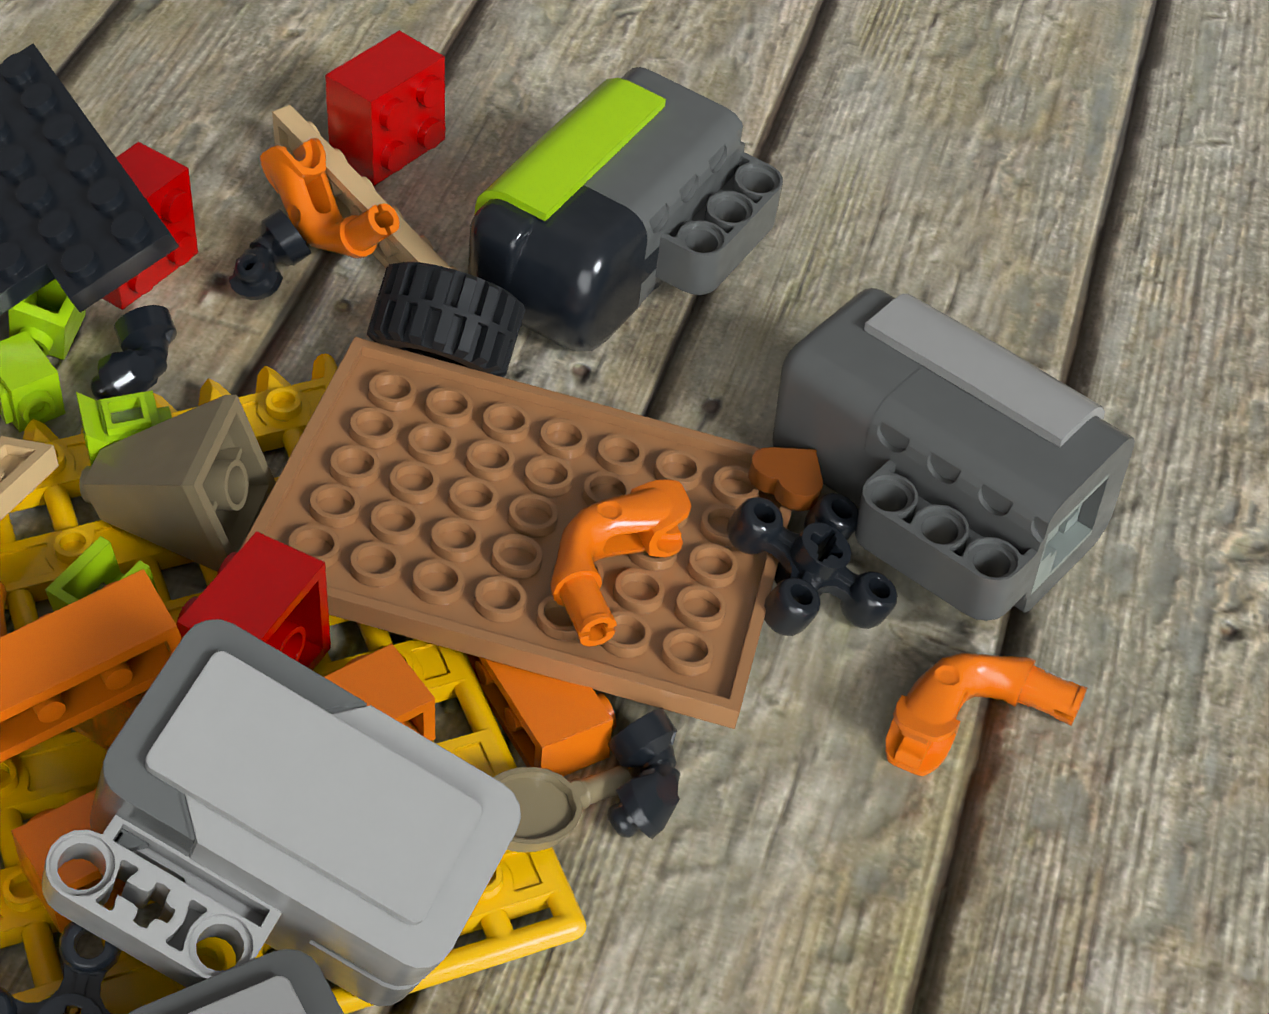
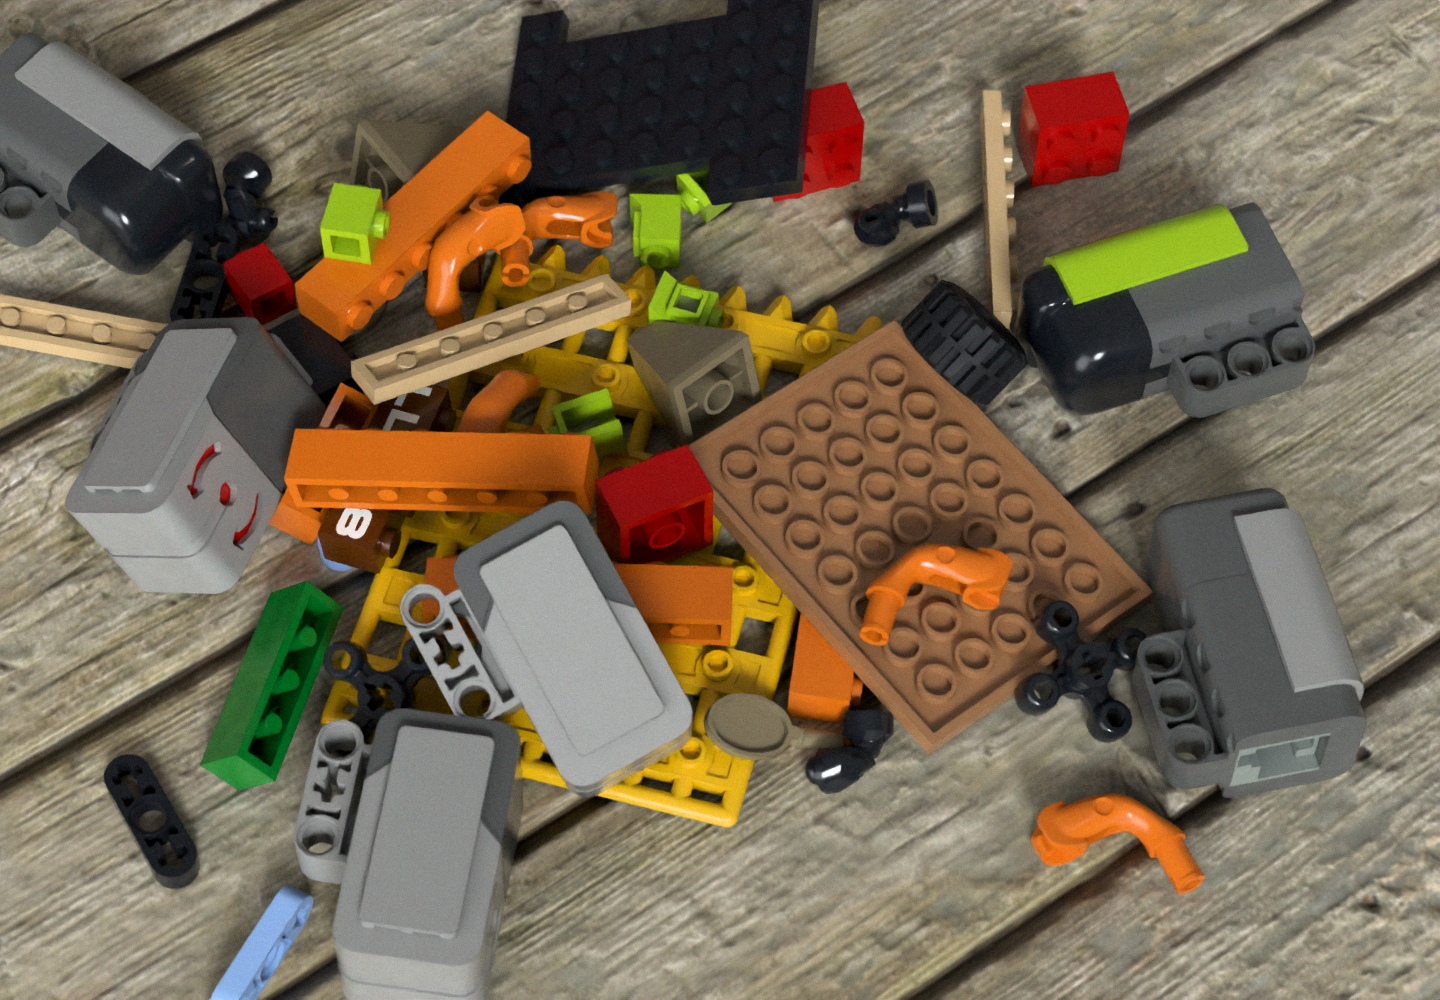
camera: 40 degrees right, 10 degrees up
black arm [91,305,177,400] -> none
orange piece [260,138,400,259] -> none
dark orange tile [748,447,823,511] -> none

